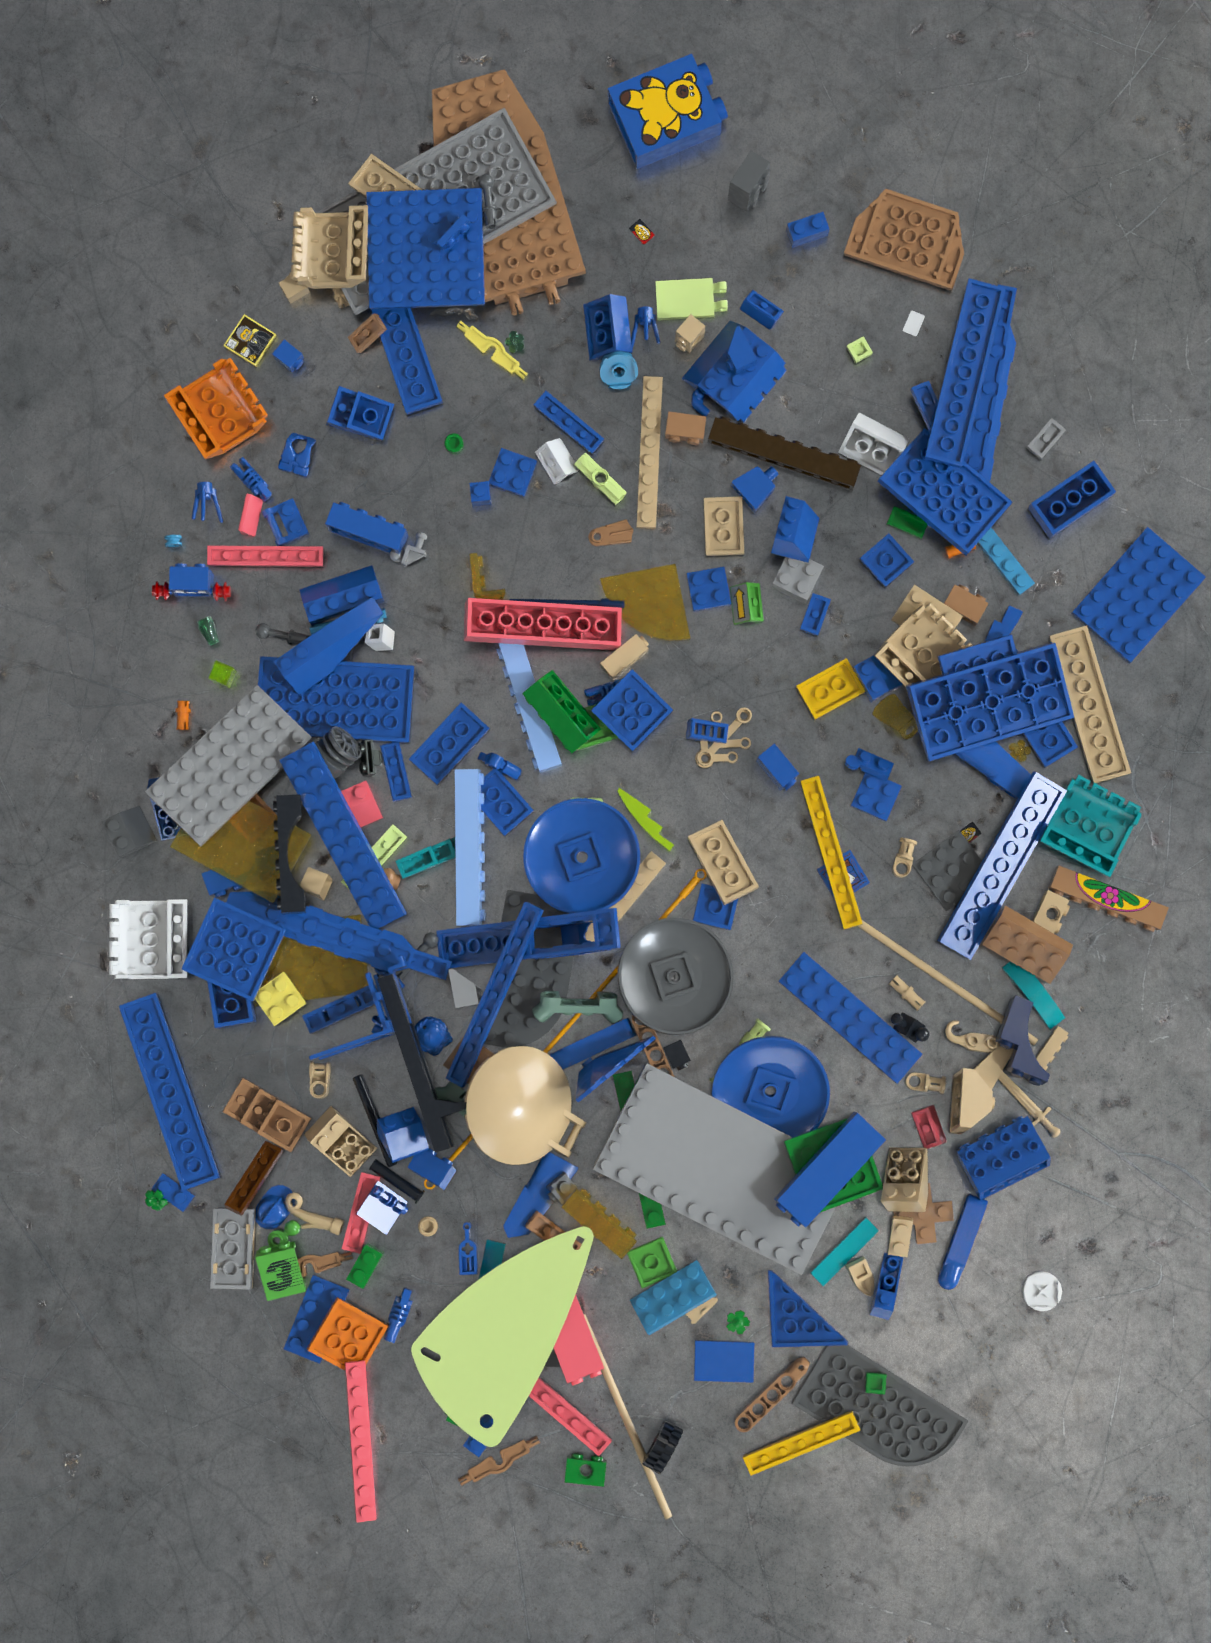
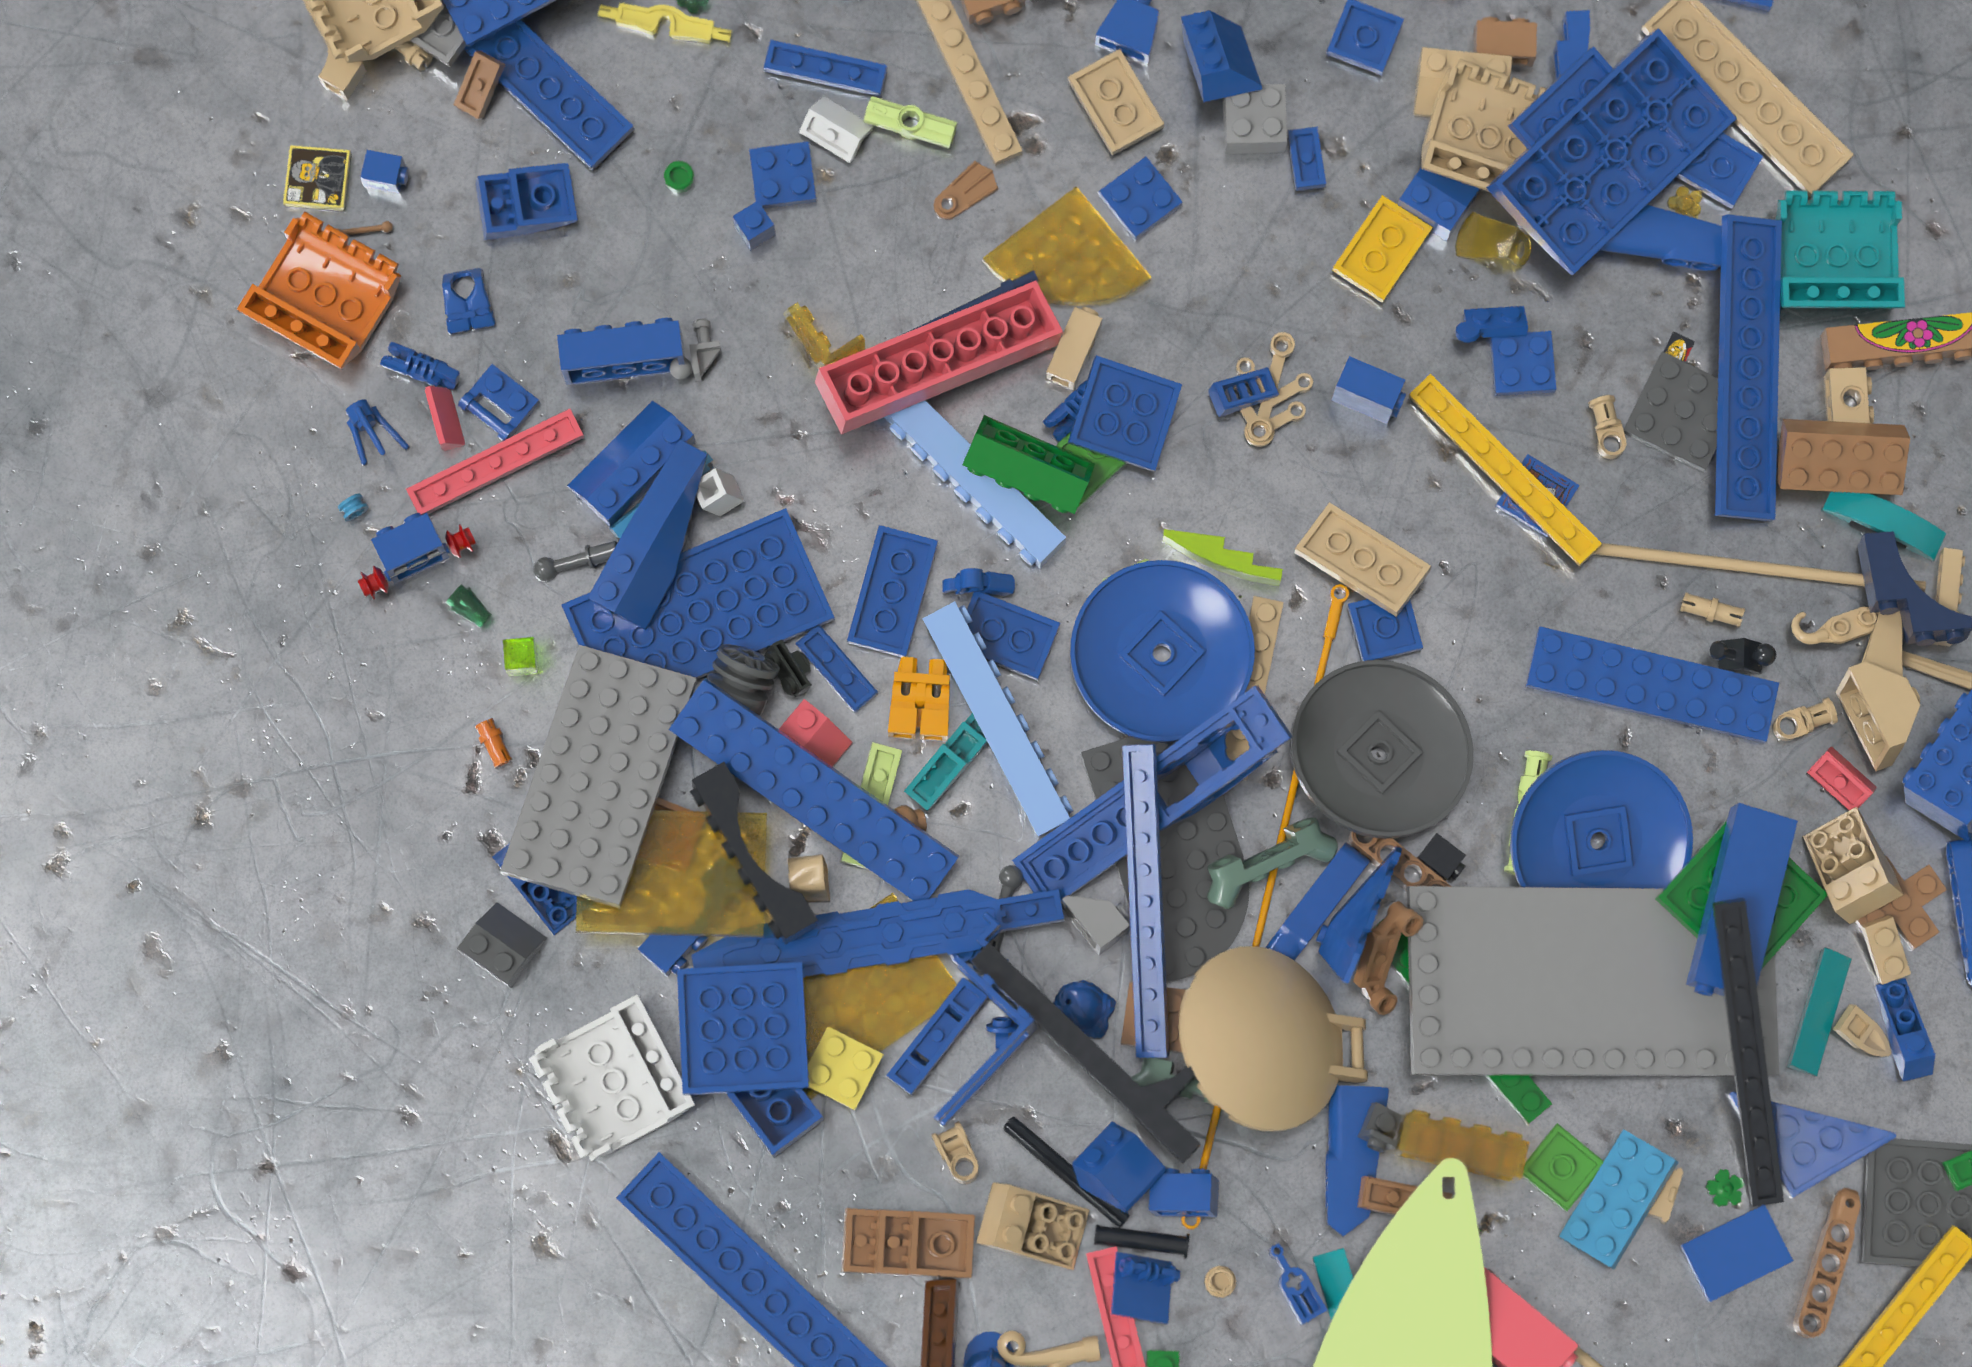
camera: 30 degrees left, 5 degrees down
panel [730,582,764,625] -> none
none -> medium nougat hinge [338,221,393,235]
none -> light orange hips [888,657,950,741]
none -> medium nougat plate [1353,901,1423,1015]
none -> black plate [1712,898,1784,1207]

